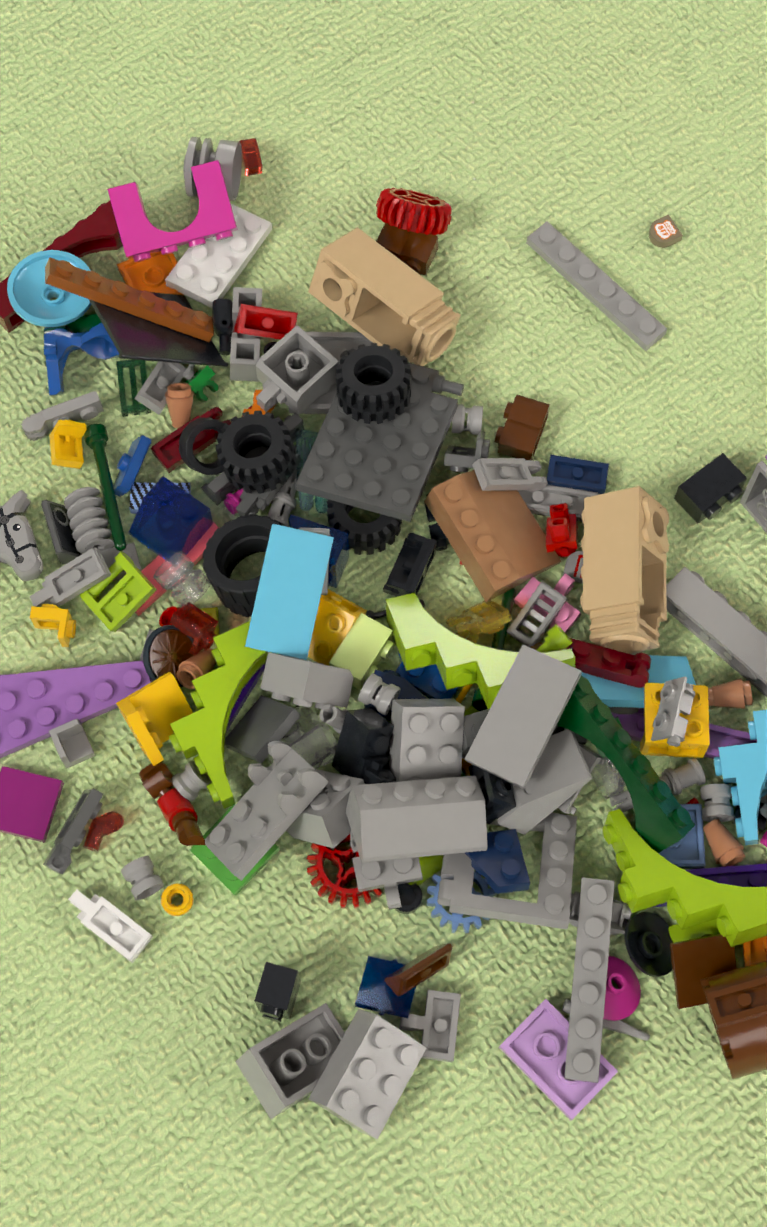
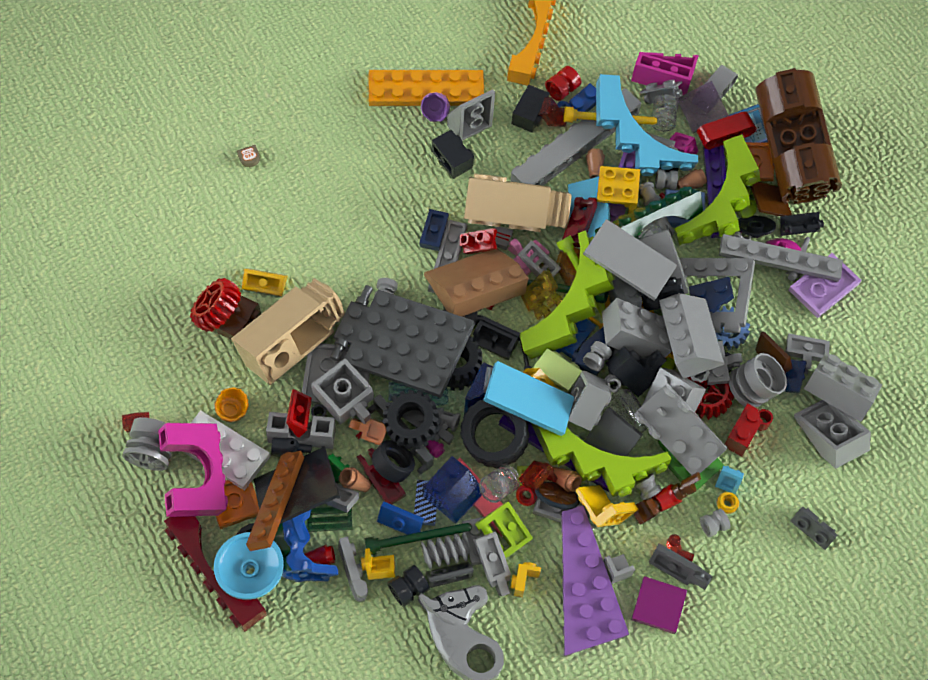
camera: 90 degrees left, 5 degrees down
white hinge [68,889,153,963] -> none
black brick [254,962,301,1022] -> none
black tyre [336,343,411,424] -> none
dark grey bracket [444,431,490,472] -> none
light grey hinge [472,458,548,491] -> none
reddish brown brick [494,395,550,460] -> none
light grey plate [526,221,667,351] -> none
light grey hinge [651,677,695,747] -> none
none -> light orange hair [215,387,249,423]
none -> yellow slope [241,268,287,296]
none -> red cone [304,544,336,565]
none -> black wheel [387,565,430,607]
none -> medium azure tile [715,465,744,495]
none -> red hinge [724,403,773,457]
none -> light grey wheel [729,353,787,408]
none -> black hinge [780,212,824,236]
none -> dark grey hinge [790,506,838,550]

